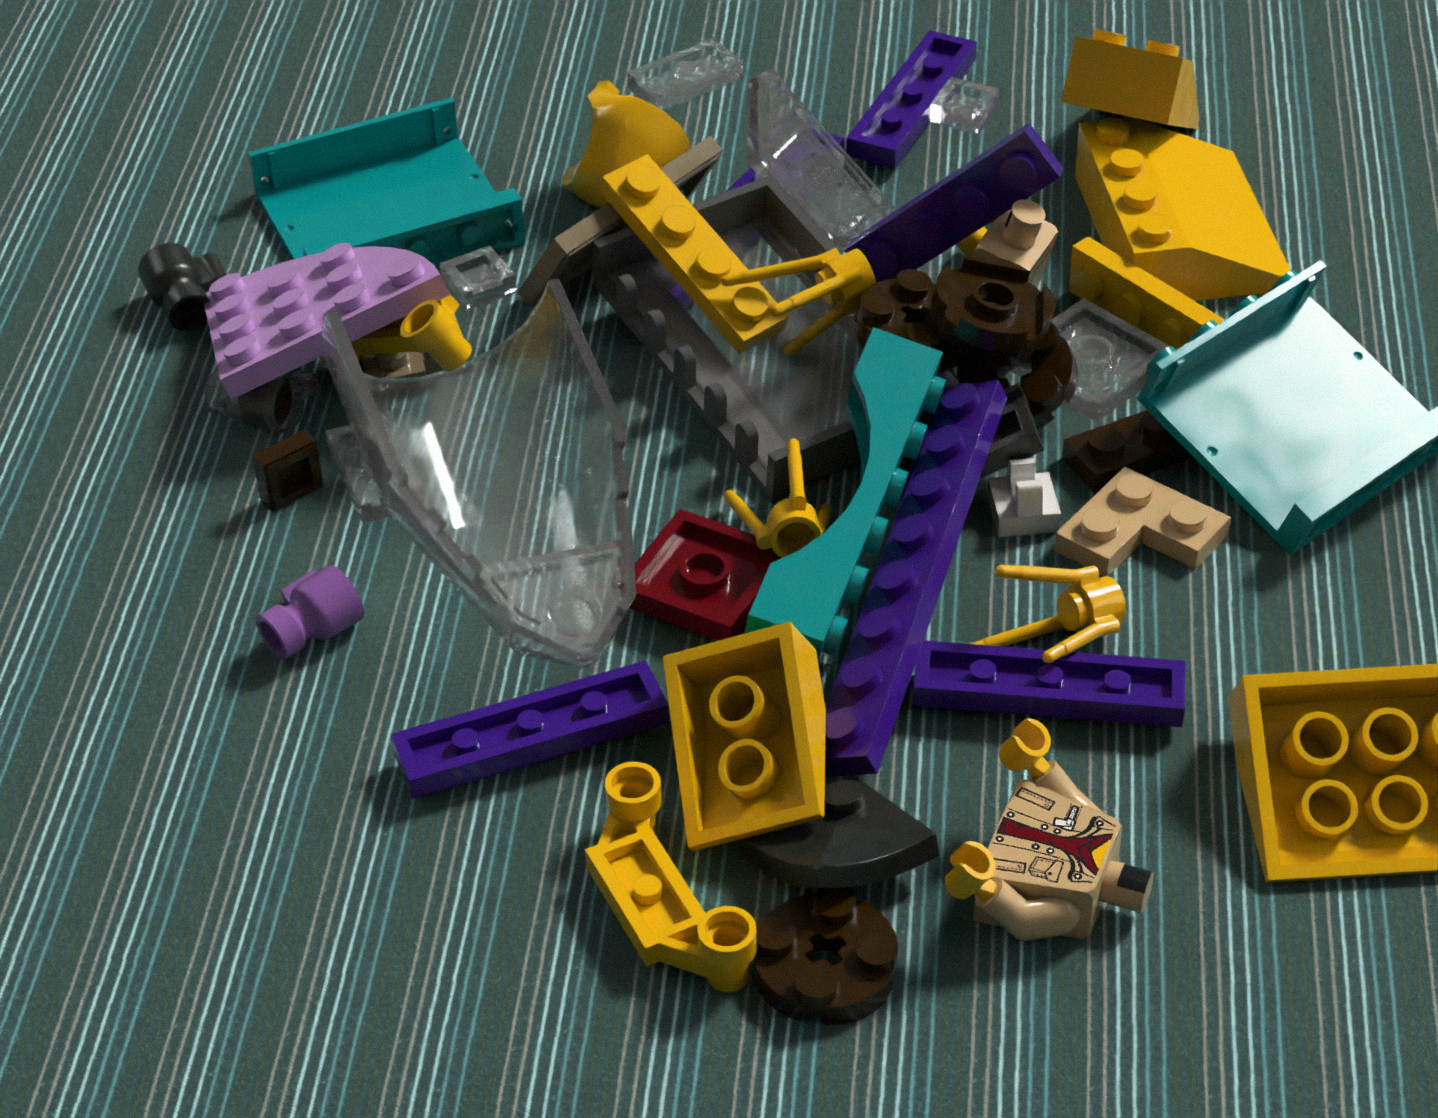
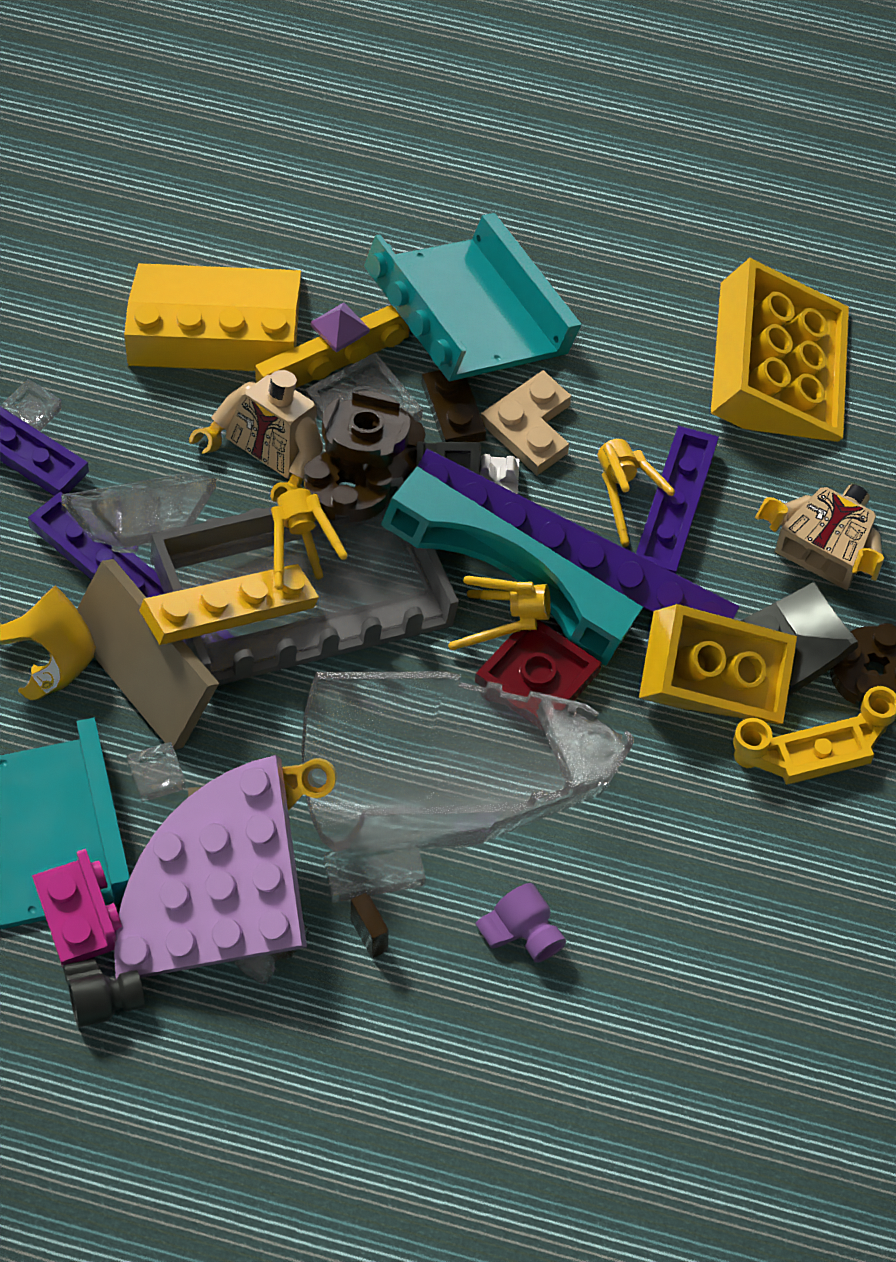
camera: 85 degrees left, 15 degrees up
dark purple plate [390,660,670,799] -> none
dark purple plate [844,123,1064,283] -> none
yellow slope [1061,29,1199,129] -> none
none -> dark pink bracket [32,849,122,968]
none -> medium lavender slope [311,302,370,353]

